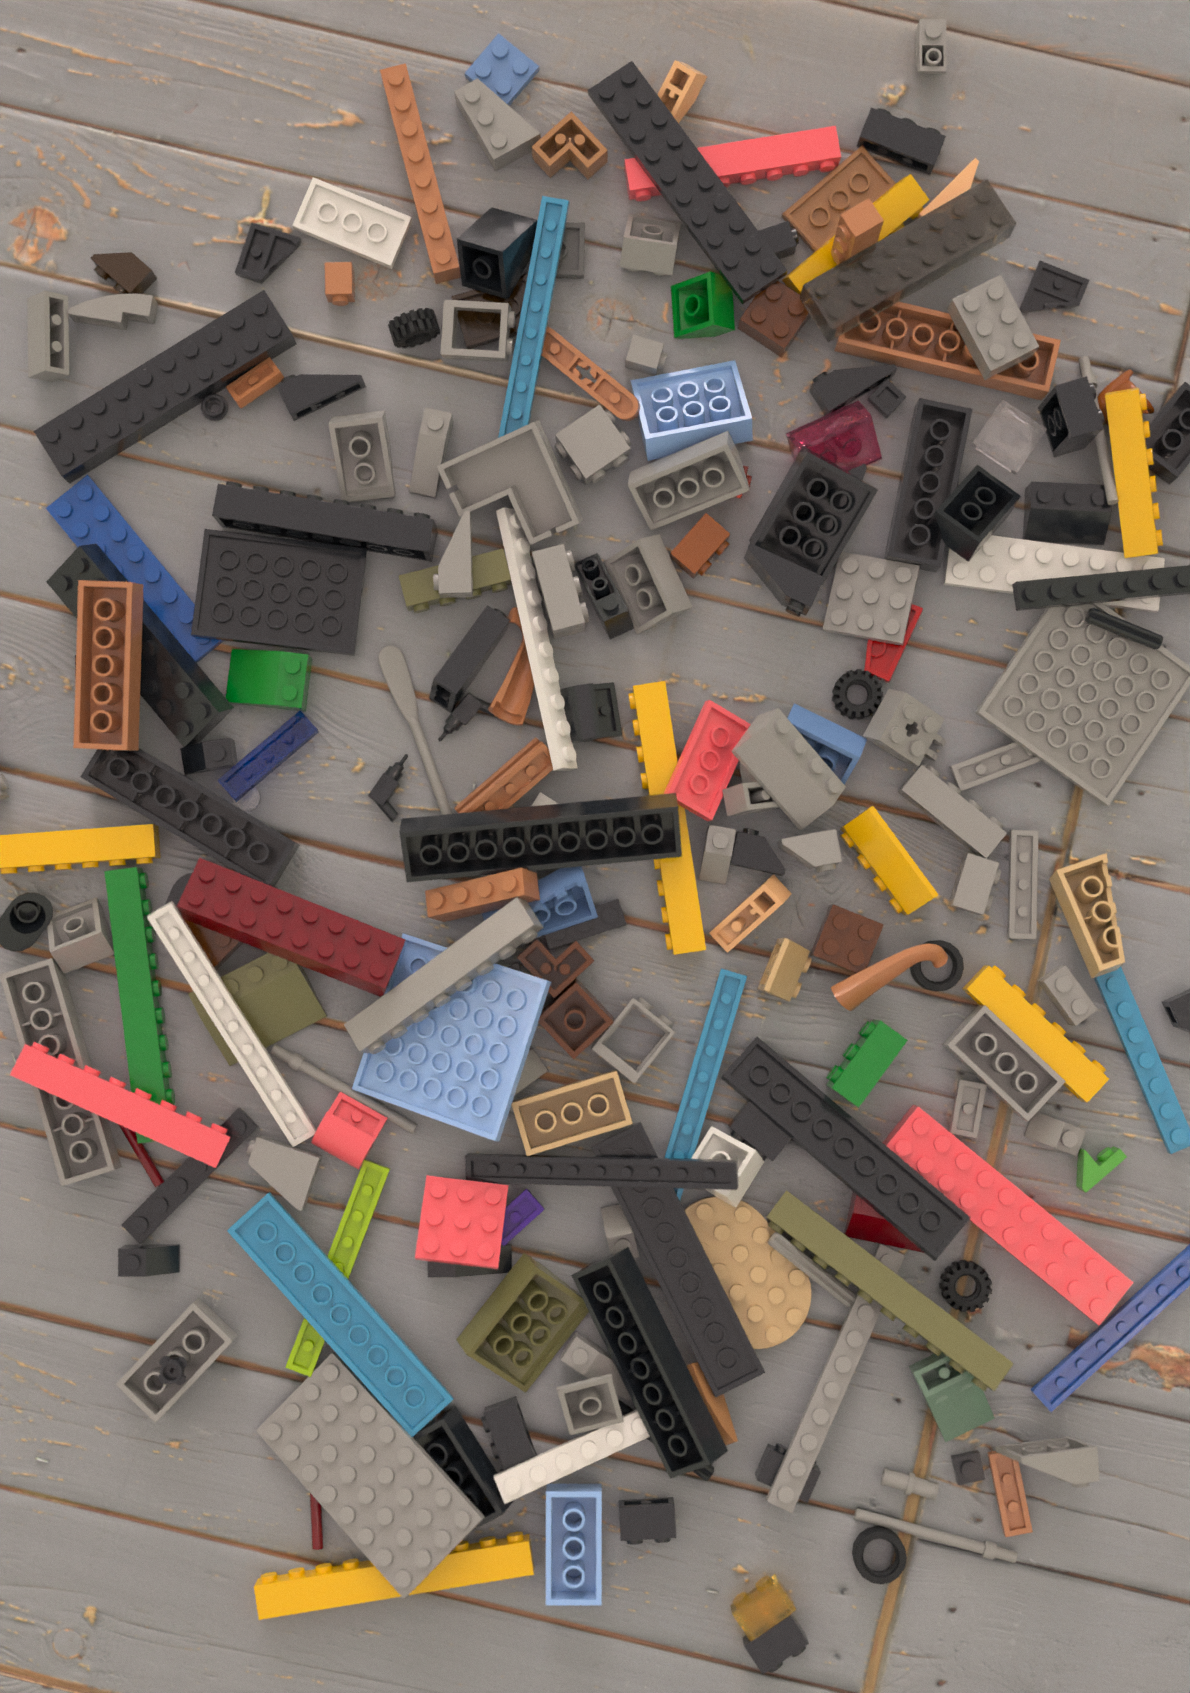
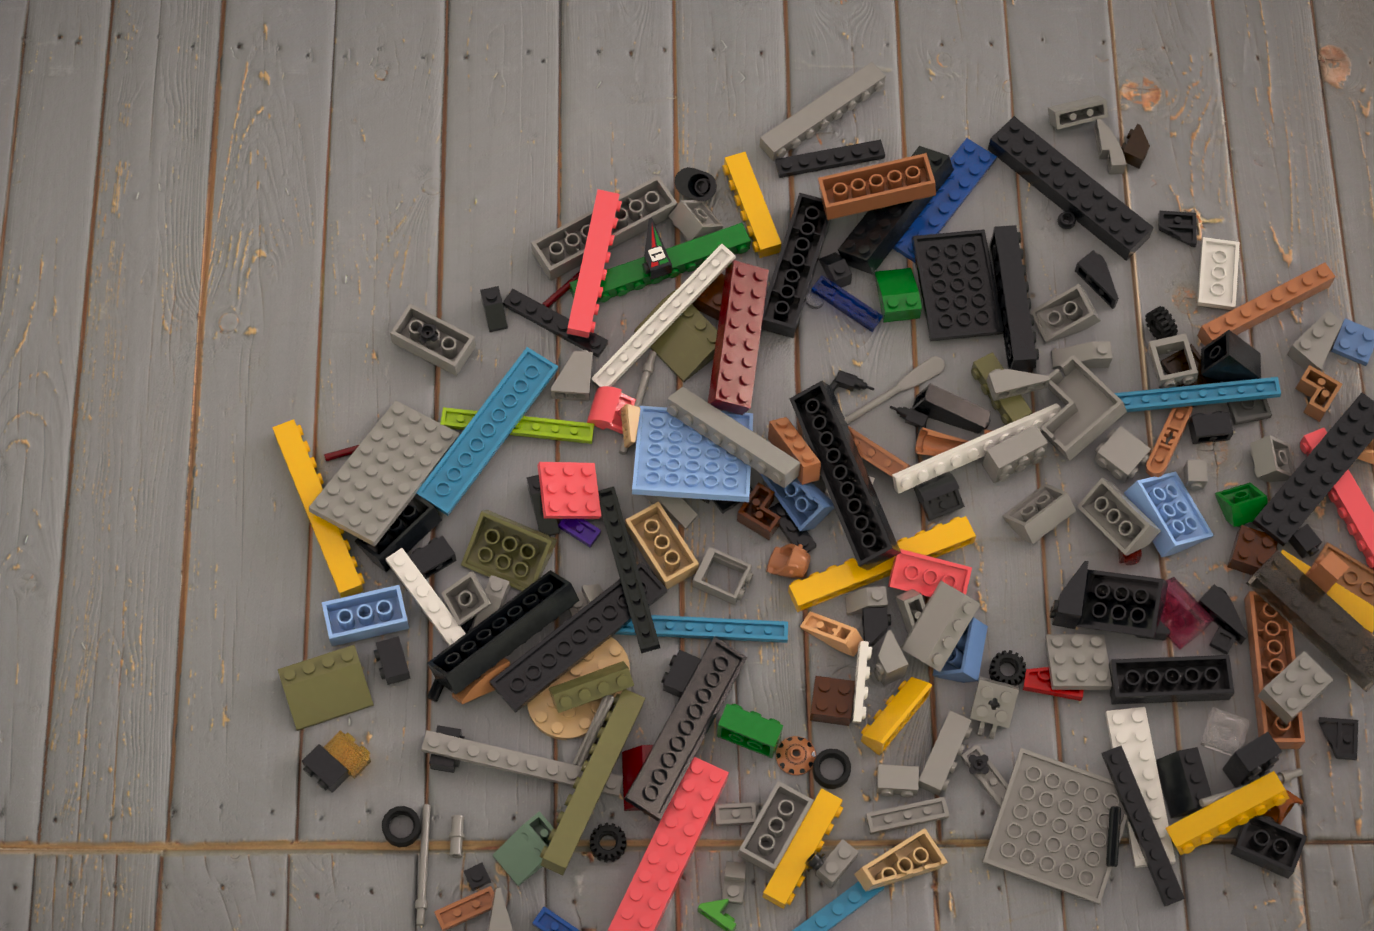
camera: 75 degrees right, 20 degrees down
nougat plate [226,357,284,409] -> none
nougat brick [325,262,355,306] -> none
reddish brown brick [538,978,614,1059] -> none
black slope [574,553,634,640] -> none
dark orange brick [670,513,730,579] -> none
white slope [691,1126,765,1208] -> none
tan slope [757,938,812,1002] -> none
nougat animal [831,944,948,1011] -> none
black slope [934,465,1021,562] -> none
none -> olive slope [277,645,374,731]
none -> olive brick [549,661,634,713]
none -> tan slope [621,404,641,448]
none -> black slope [642,218,672,280]
none -> nougat helmet [766,543,810,579]
none -> black plate [775,139,885,178]
none -> nougat dish [776,736,816,775]
none -> black plate [805,852,825,872]
none -> white plate [851,641,872,724]
none -> black plate [968,754,989,775]
none -> black brick [1188,411,1234,444]

